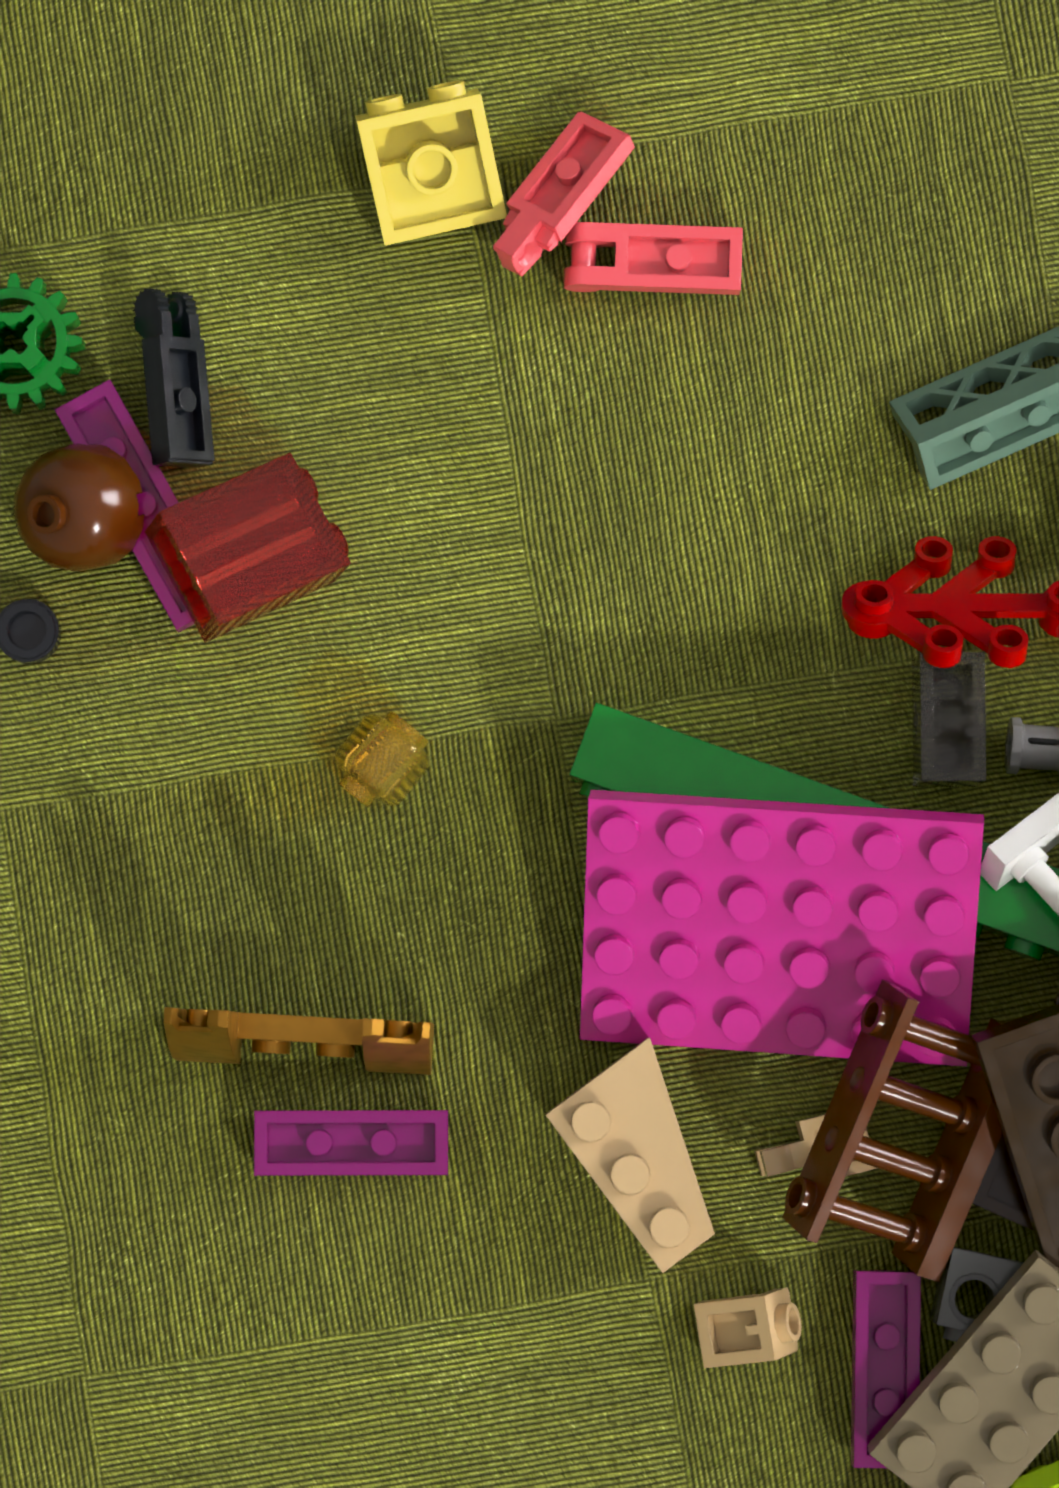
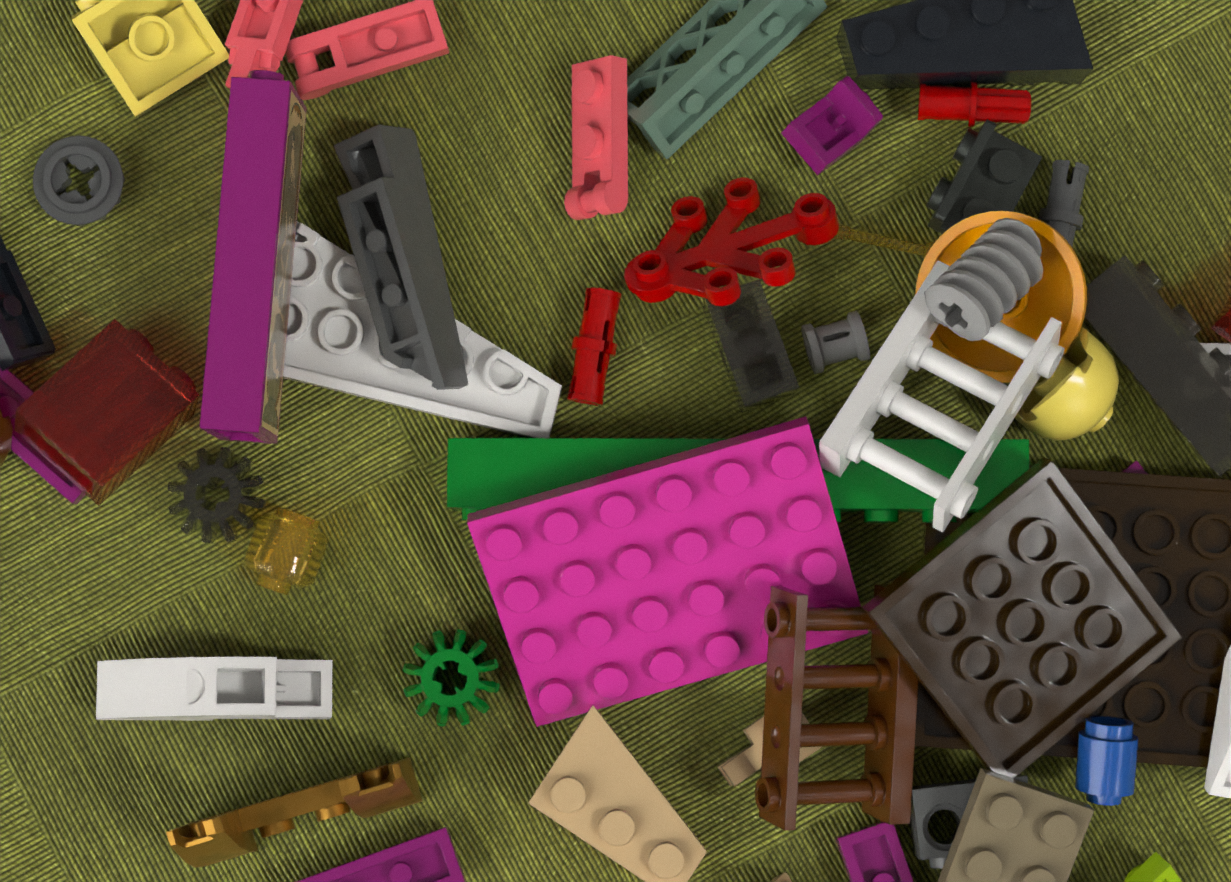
camera: 20 degrees left, 0 degrees up
none -> dark grey gear [33,136,126,227]
none -> white slope [96,657,333,721]
none -> clear smoke gear [168,447,266,544]
none -> magenta brick [200,70,307,444]
none -> white wing [283,221,562,438]
none -> dark grey wedge [334,124,468,390]
none -> green gear [403,629,500,727]
none -> coral plate [564,55,628,220]
none -> red pin [567,287,622,406]

